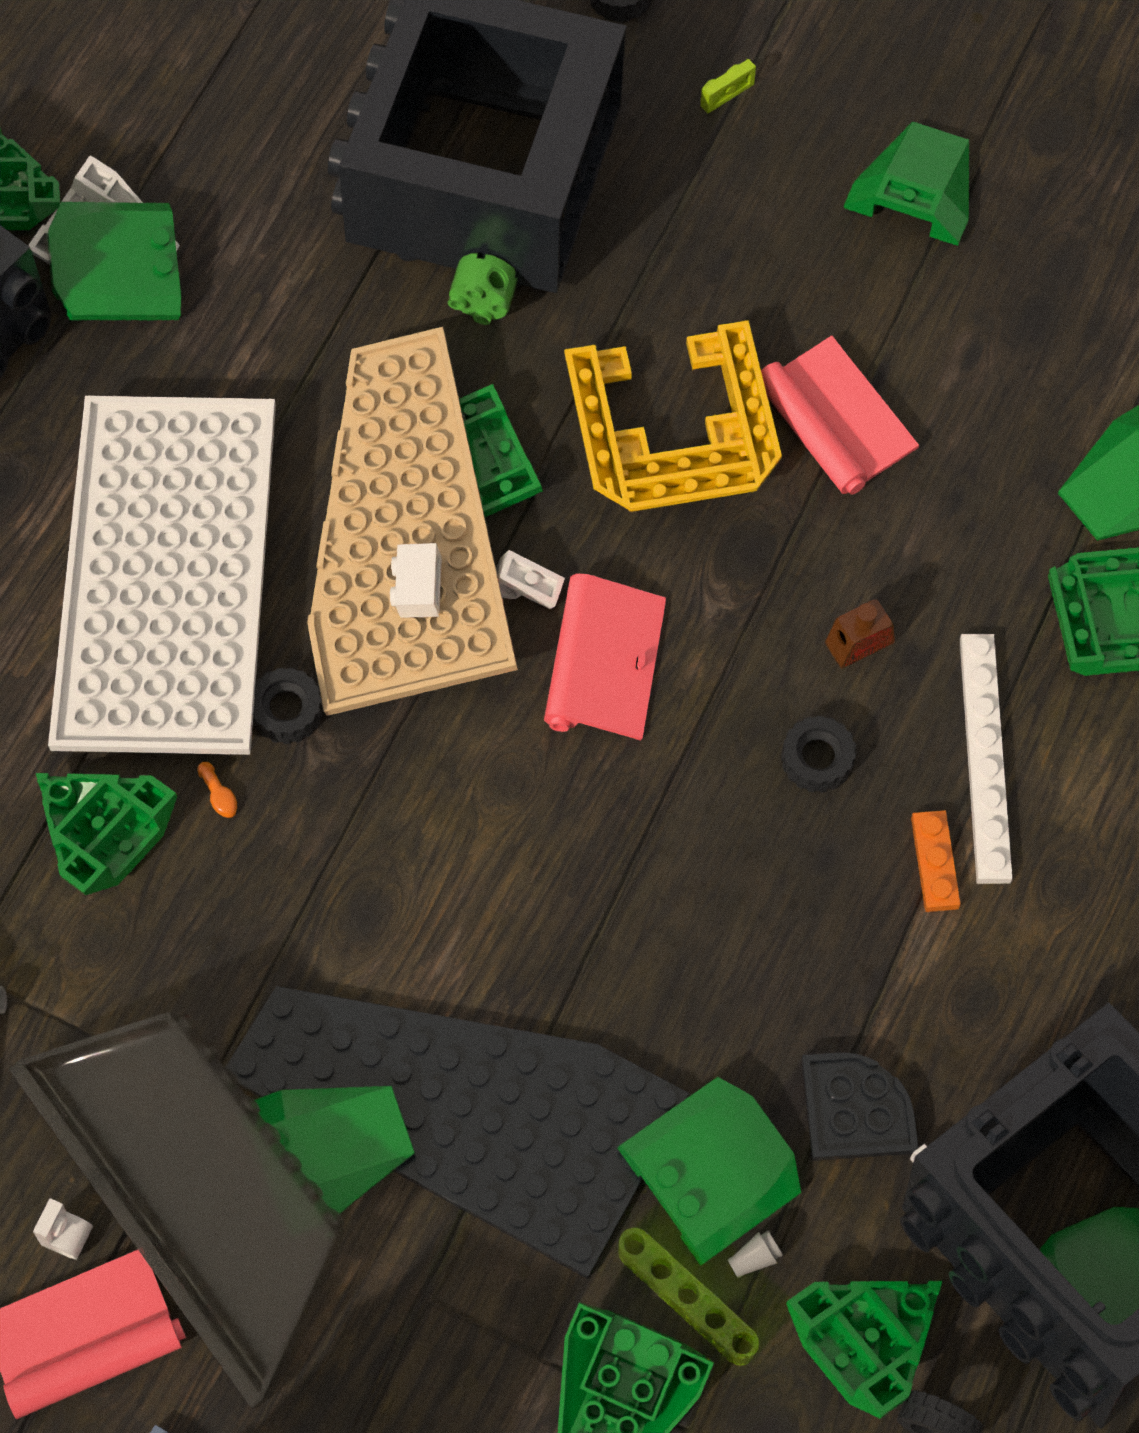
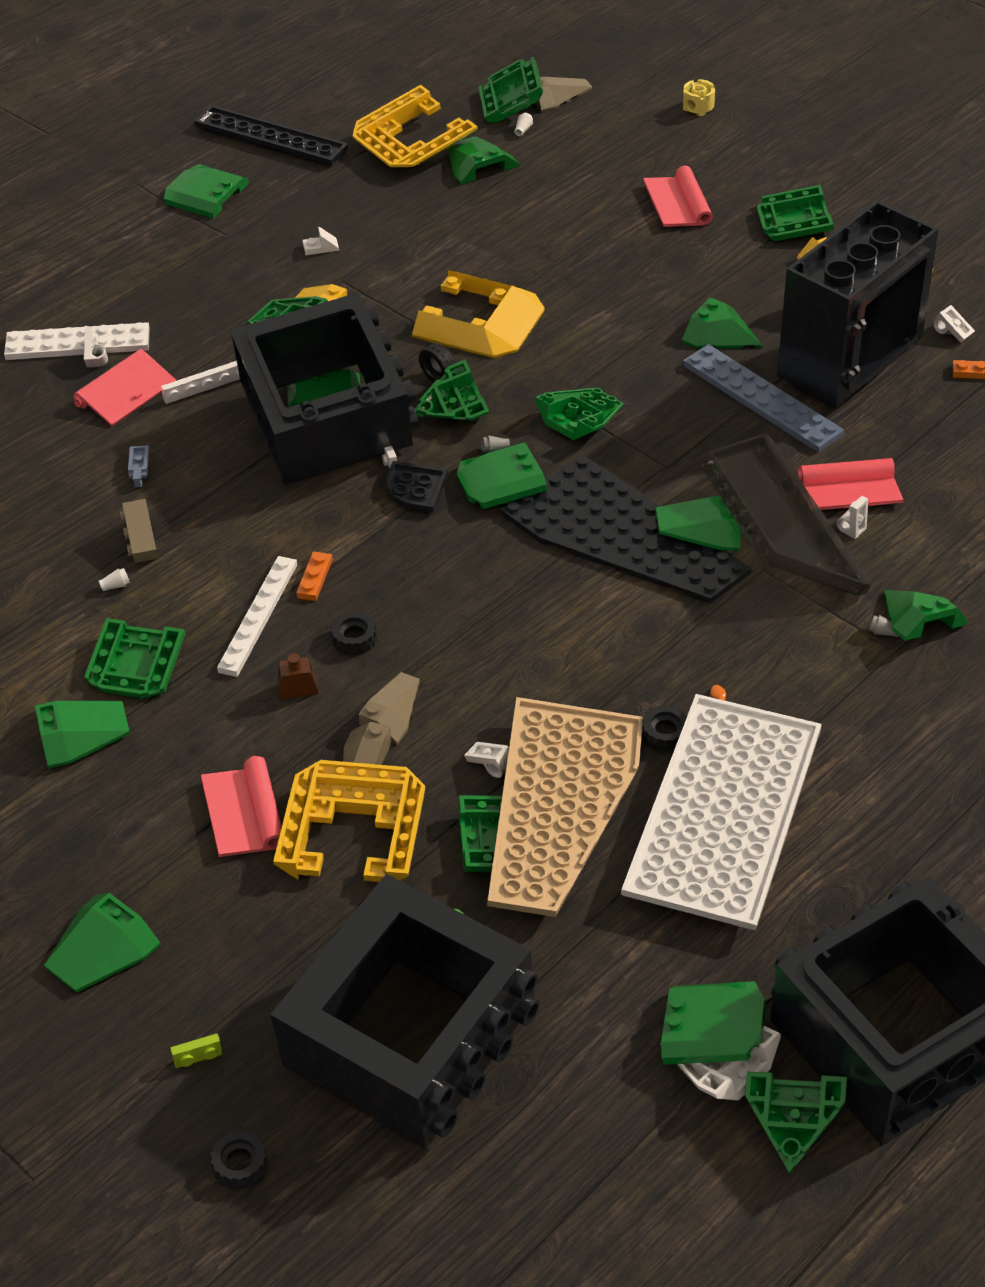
camera: 160 degrees left, 20 degrees down
green wedge [36,773,177,895] -> none
white piece [390,543,442,618] -> none
coral door [544,574,666,740] -> none
clear neon green beam [618,1228,759,1366] -> none
none -> dark tan wedge [343,722,392,765]
none -> dark tan wedge [359,672,420,745]

